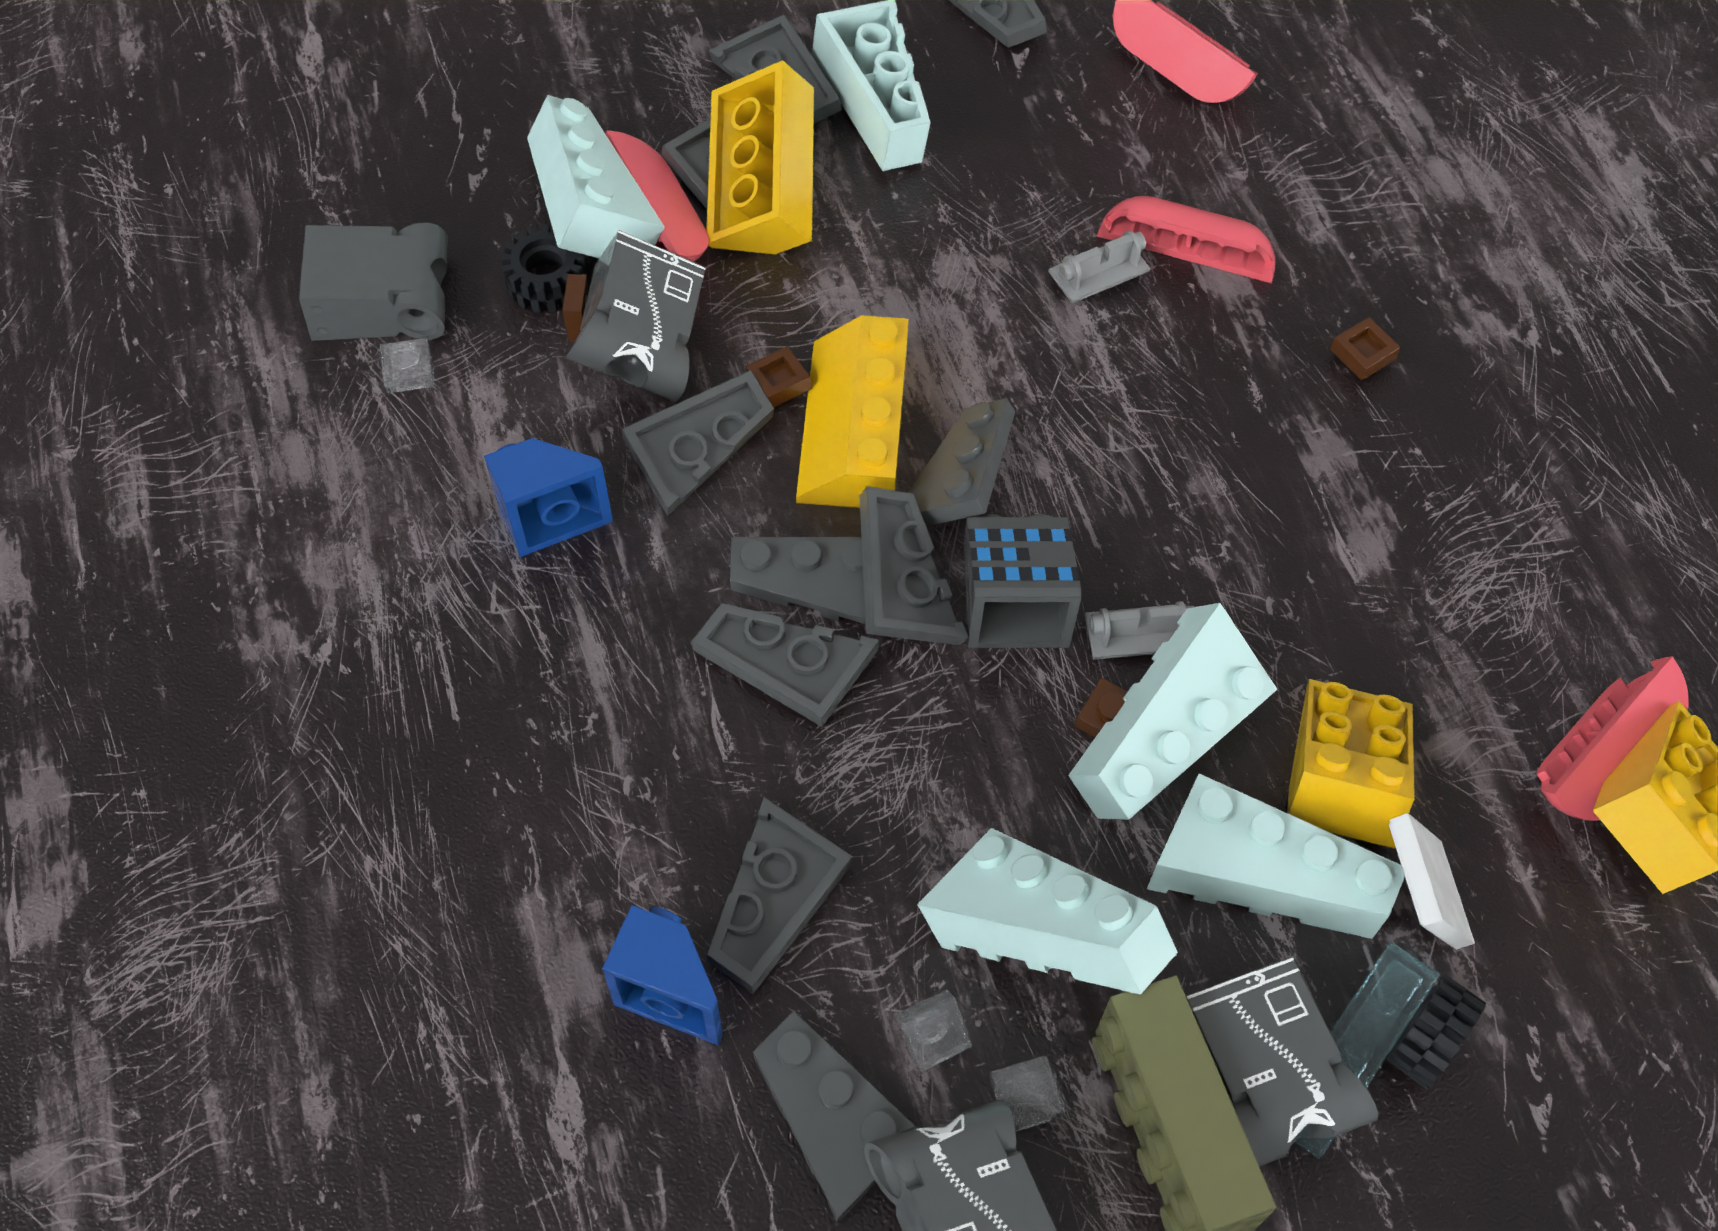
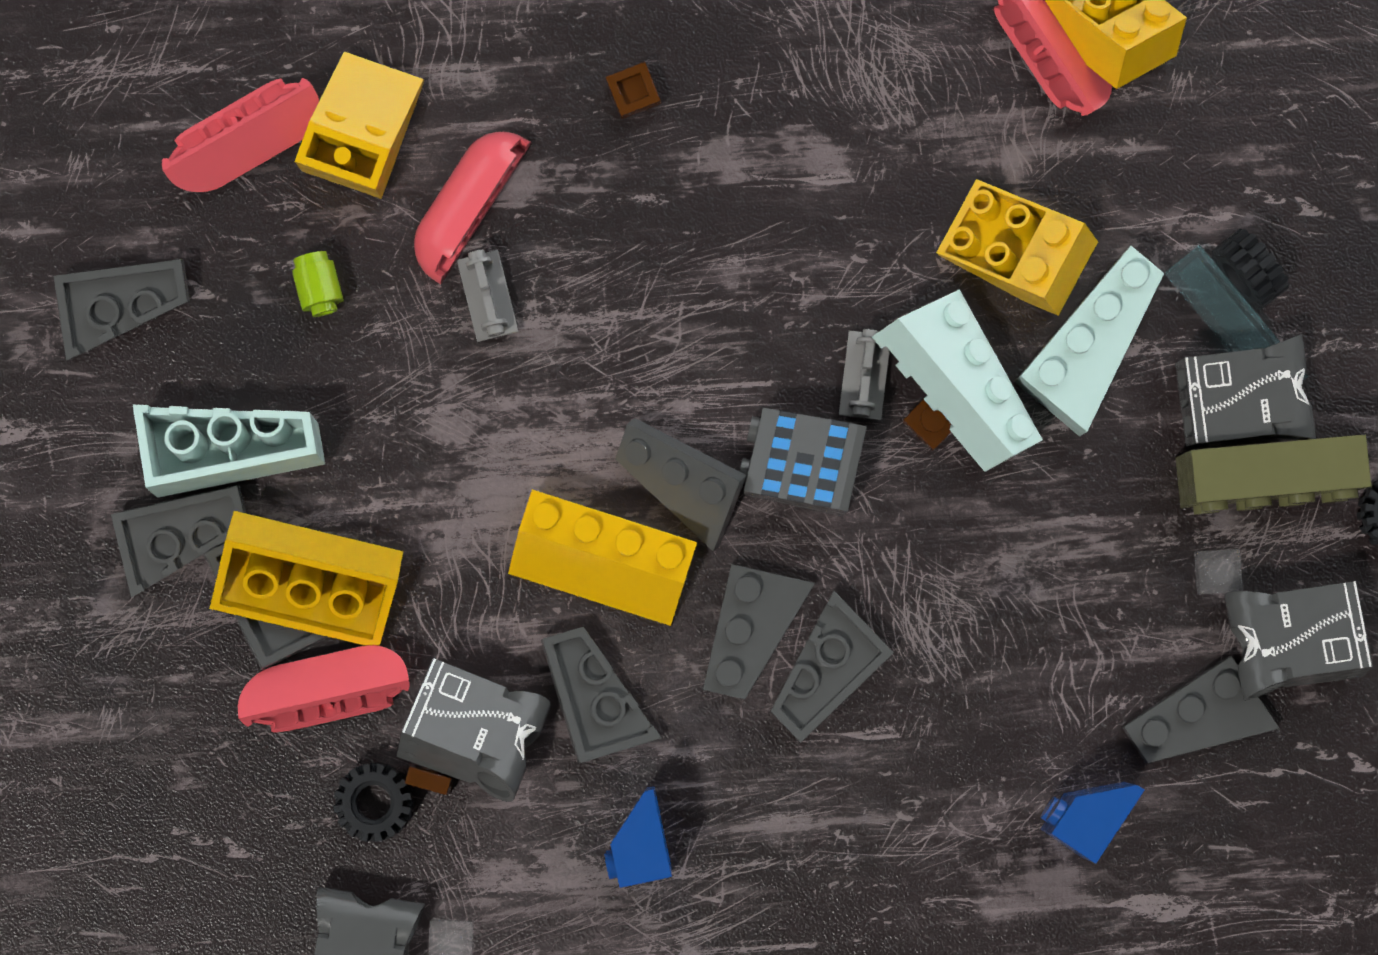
camera: 75 degrees left, 25 degrees up
light aqua wedge [527,95,665,258] -> none
dark grey wing [707,797,852,994] -> none
reddish brown plate [746,346,812,408] -> none
dark grey wing [859,487,969,646] -> none
clear plate [896,989,972,1072] -> none
light aqua wedge [917,828,1178,995] -> none
white tile [1389,813,1475,949] -> none
none -> lime brick [292,251,344,317]
none -> yellow slope [294,52,424,199]

